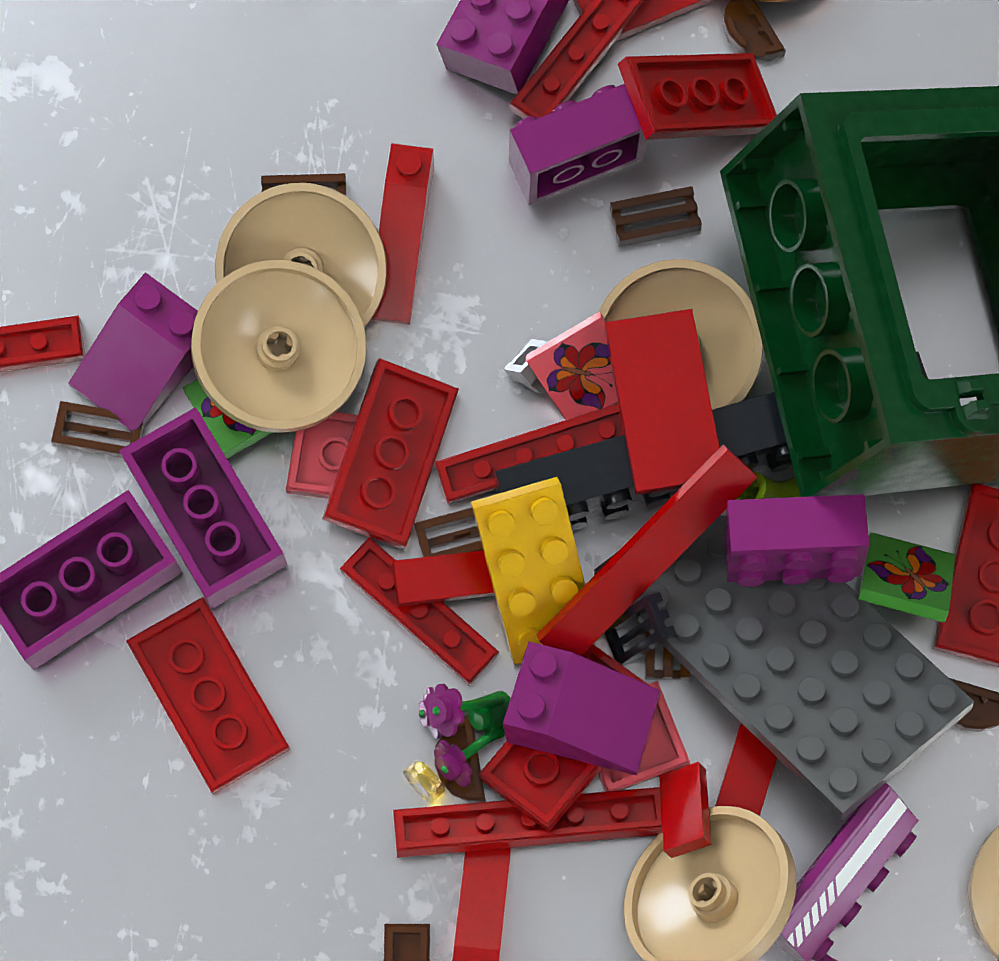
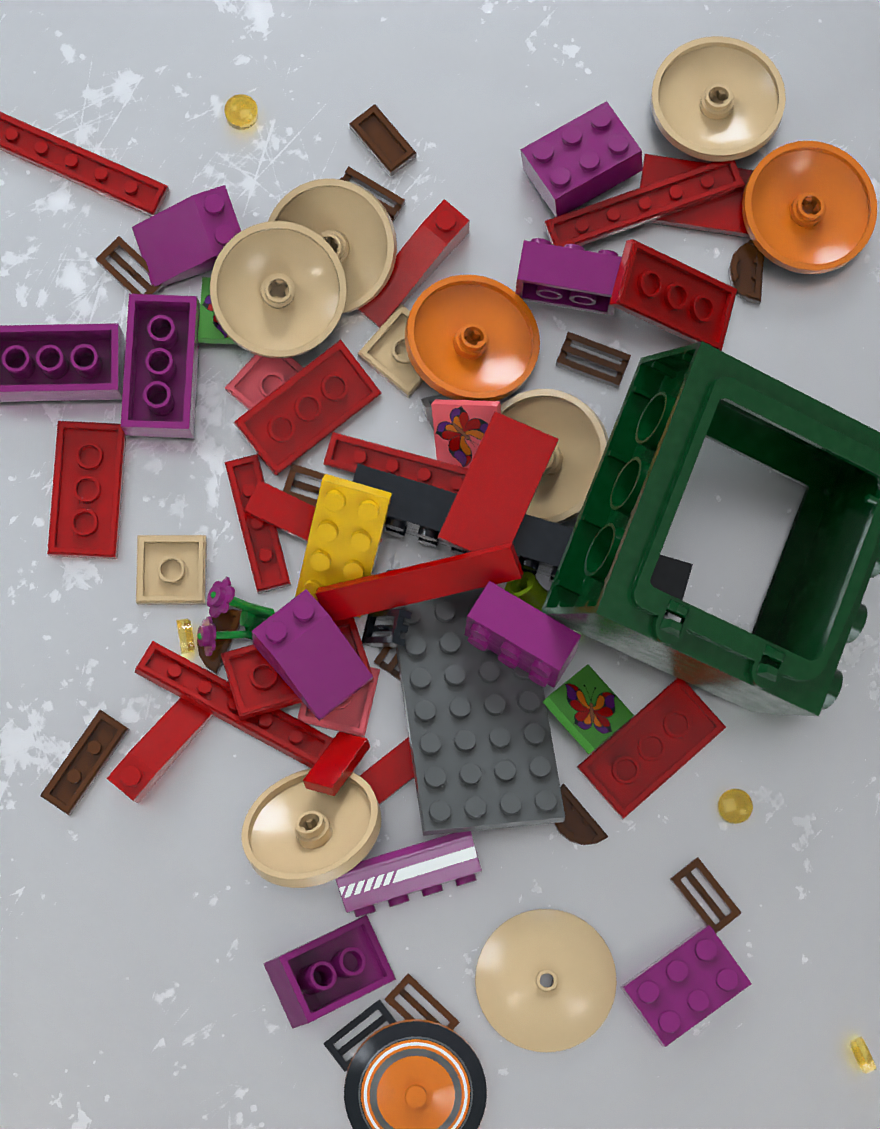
camera: 35 degrees right, 5 degrees up
none -> tan tile [136,535,207,605]
none -> clear yellow tile [224,94,258,130]
none -> reddish brown tile [349,104,417,176]
none -> tan tile [358,304,424,398]
none -> orange dish [405,275,540,401]

